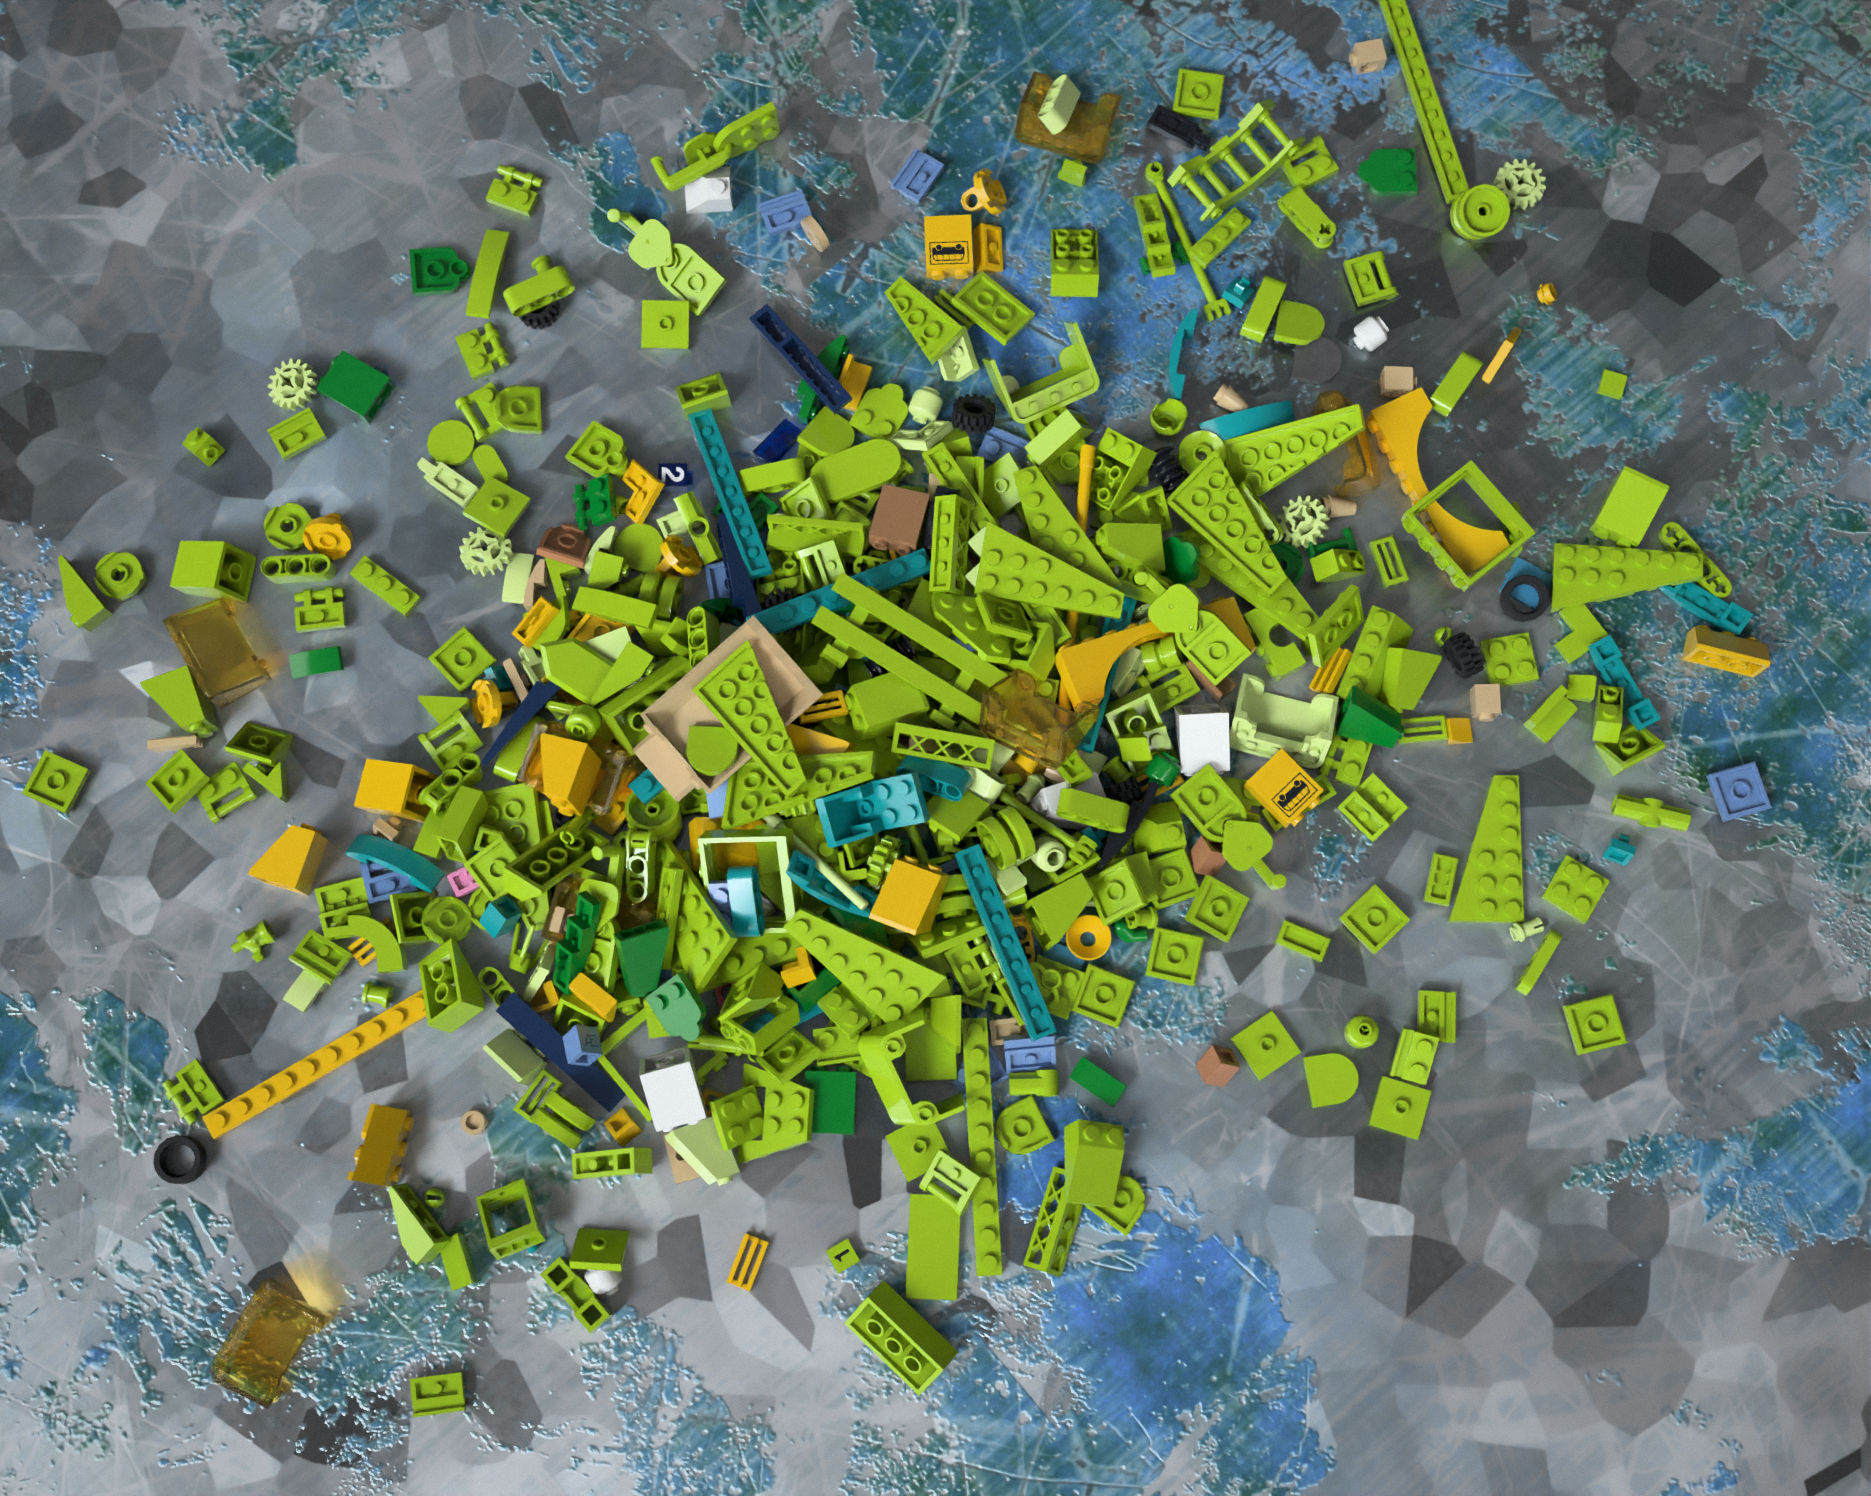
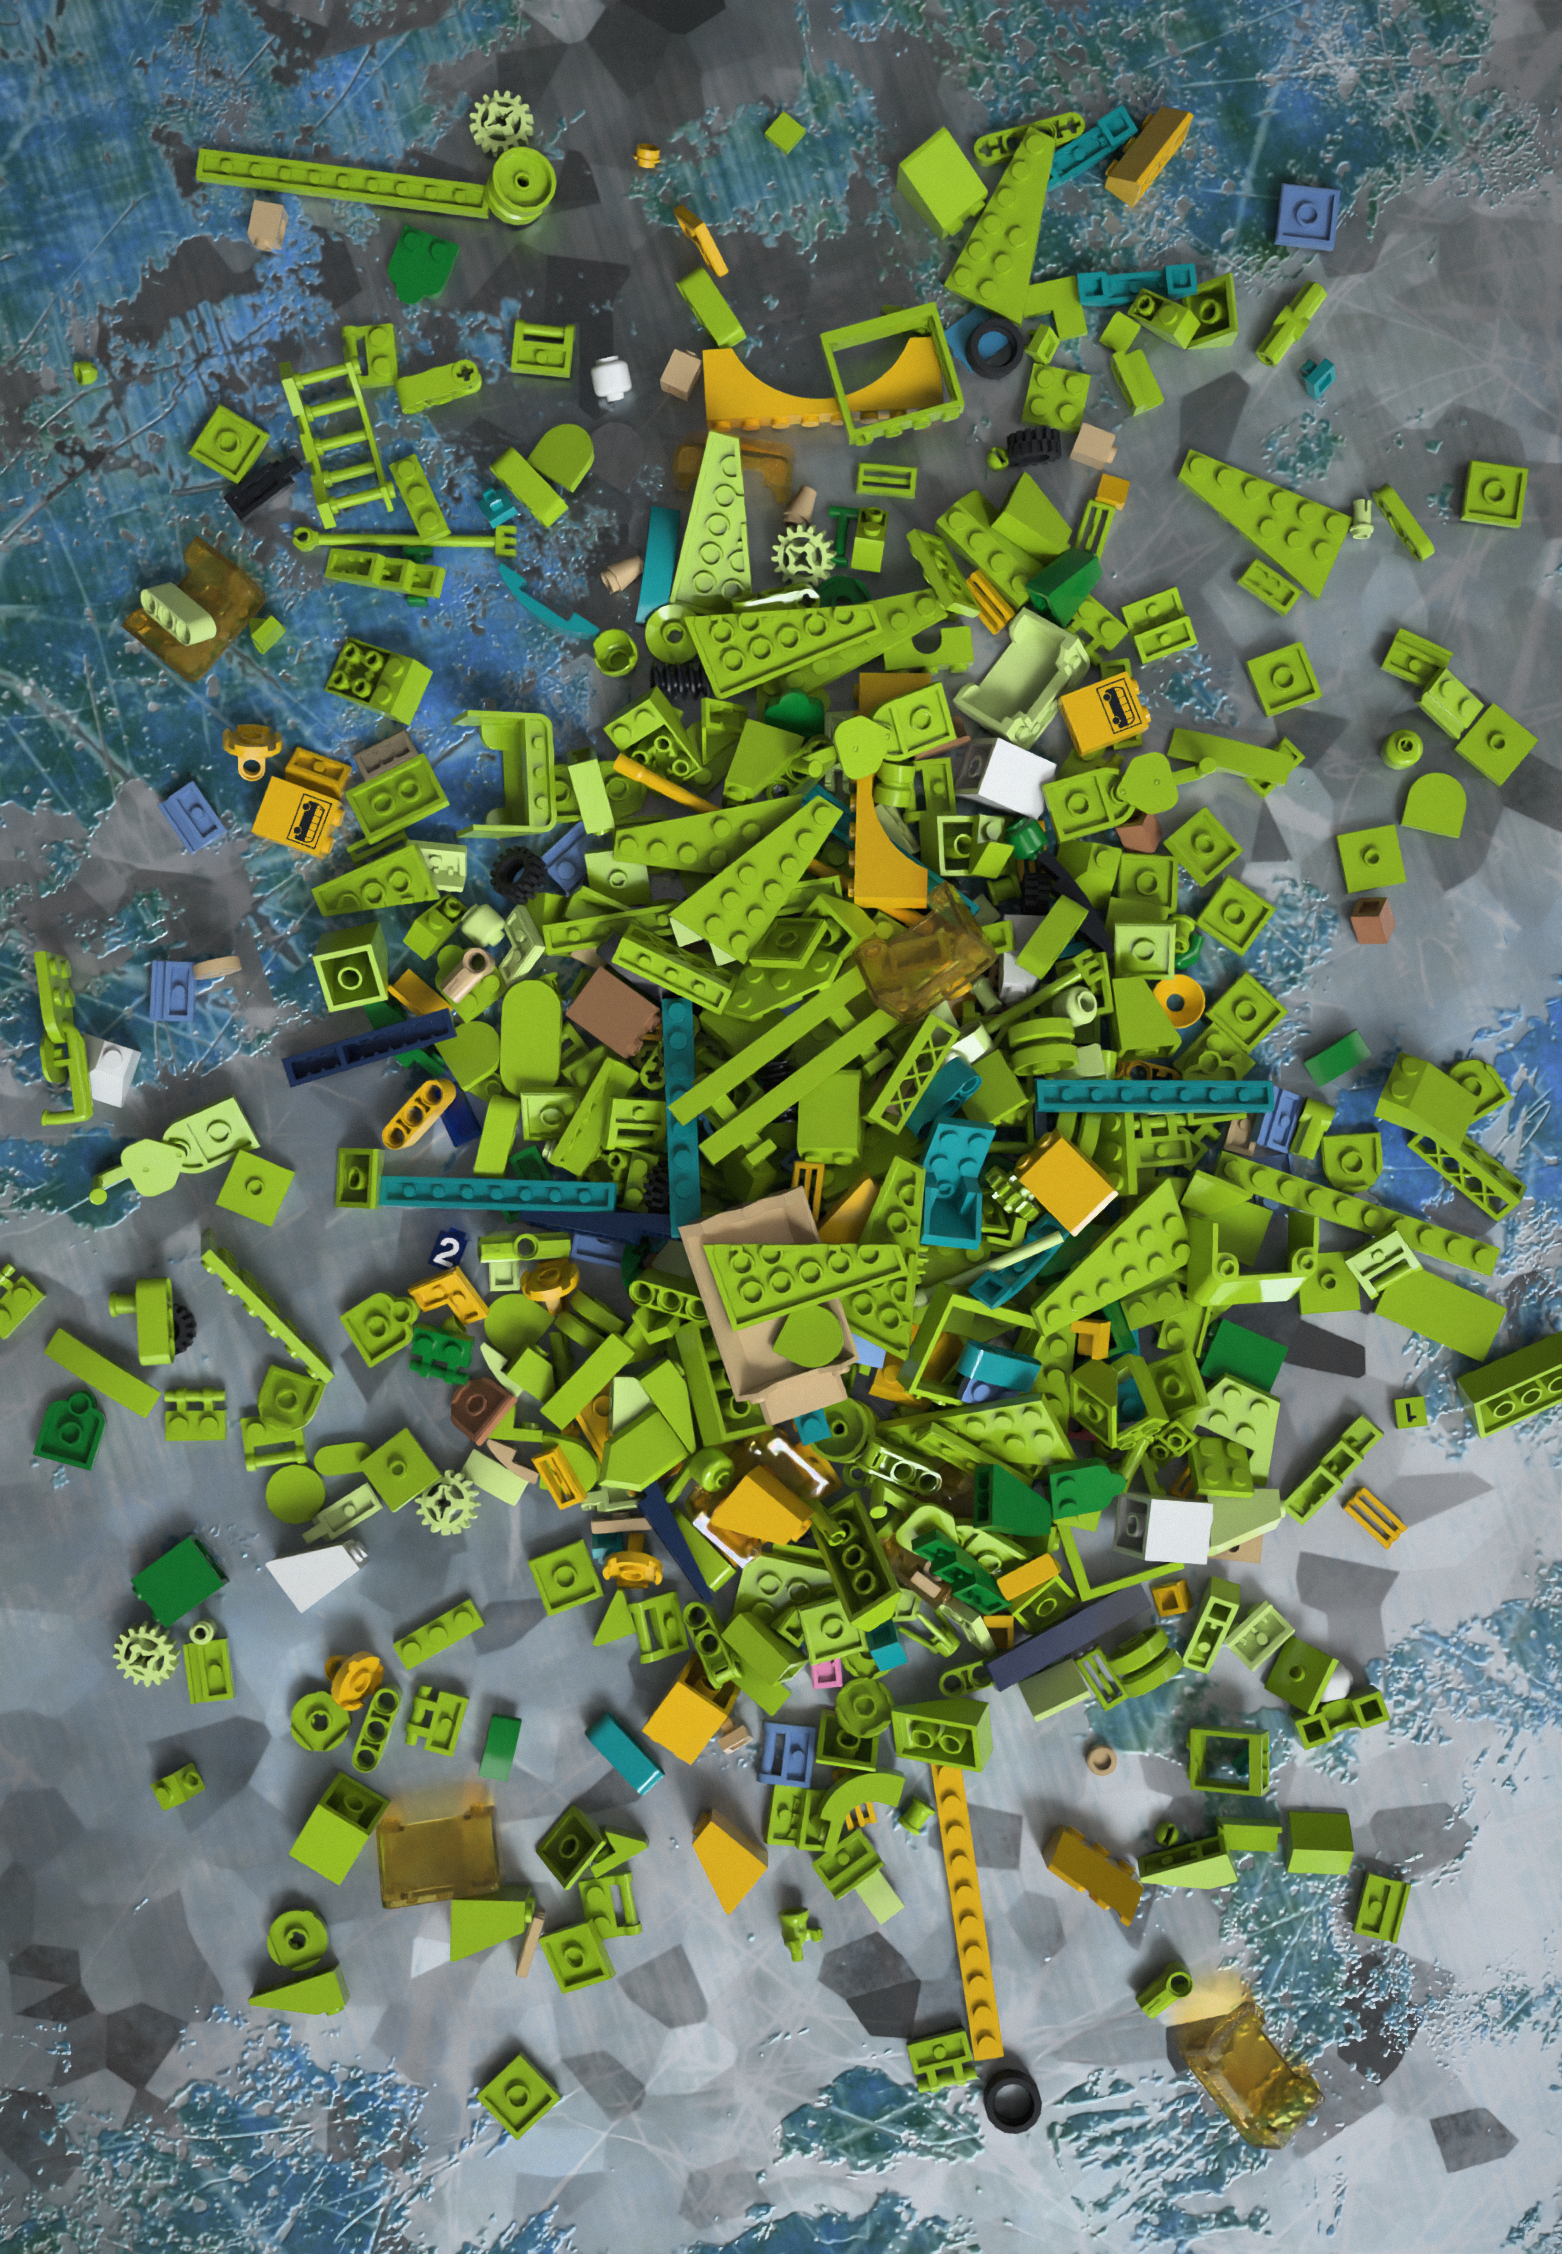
camera: 70 degrees left, 10 degrees up
teal slope [345,835,445,893] -> none
medium blue brick [562,1024,603,1066] -> none
lime plate [1540,855,1610,924] -> none
none -> yellowish green pin [189,1619,217,1645]
none -> lime wing [200,1227,335,1384]
none -> white slope [265,1538,369,1613]
none -> lime slope [312,921,388,1013]
none -> dark tan plate [352,729,419,782]
none -> yellow beam [382,1078,456,1150]
none -> lime slope [403,893,468,960]
none -> tan piece [438,948,495,1004]
none -> teal beam [584,1711,666,1796]
none -> lime tile [1024,324,1061,366]
none -> lime piece [1135,1961,1193,2020]
none -> lime slope [1145,1417,1200,1469]
none -> lime slope [1166,727,1294,787]
none -> yellowish green bracket [1223,1600,1295,1673]
none -> lime slope [1284,1412,1384,1526]
none -> lime slope [1286,1811,1354,1875]

